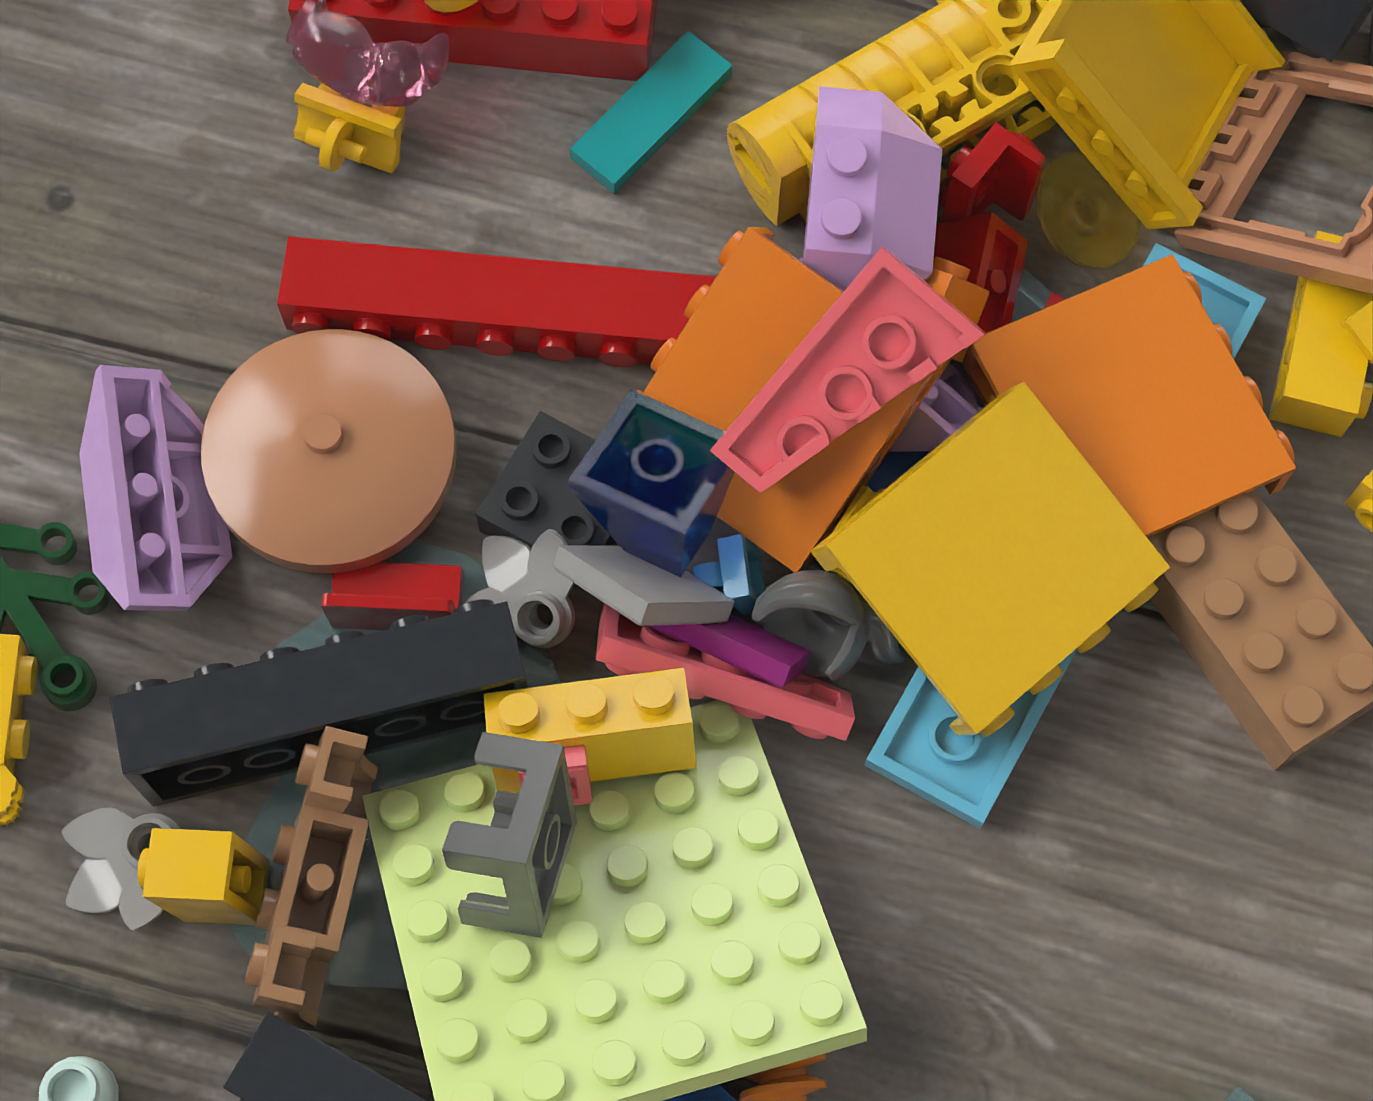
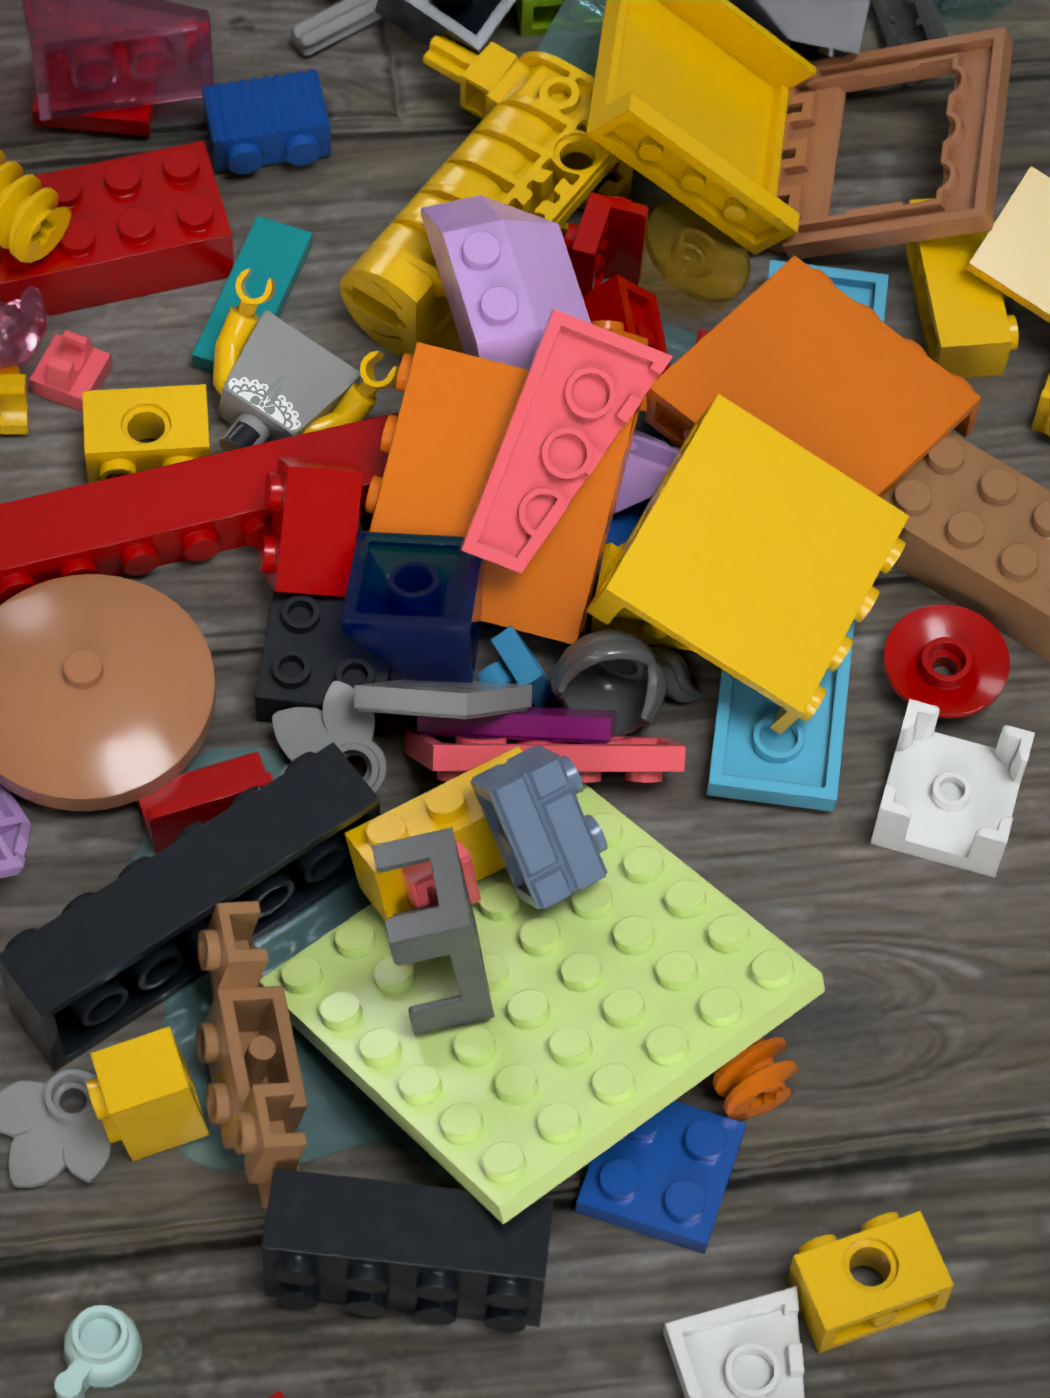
camera: 25 degrees left, 10 degrees down
none -> coral tile [29,330,113,412]
none -> yellow brick [82,384,211,483]
none -> torso [213,268,399,452]
none -> red brick [258,456,363,597]
none -> sand blue brick [470,745,608,910]
none -> white panel [870,699,1035,878]
none -> red dish [883,604,1010,718]

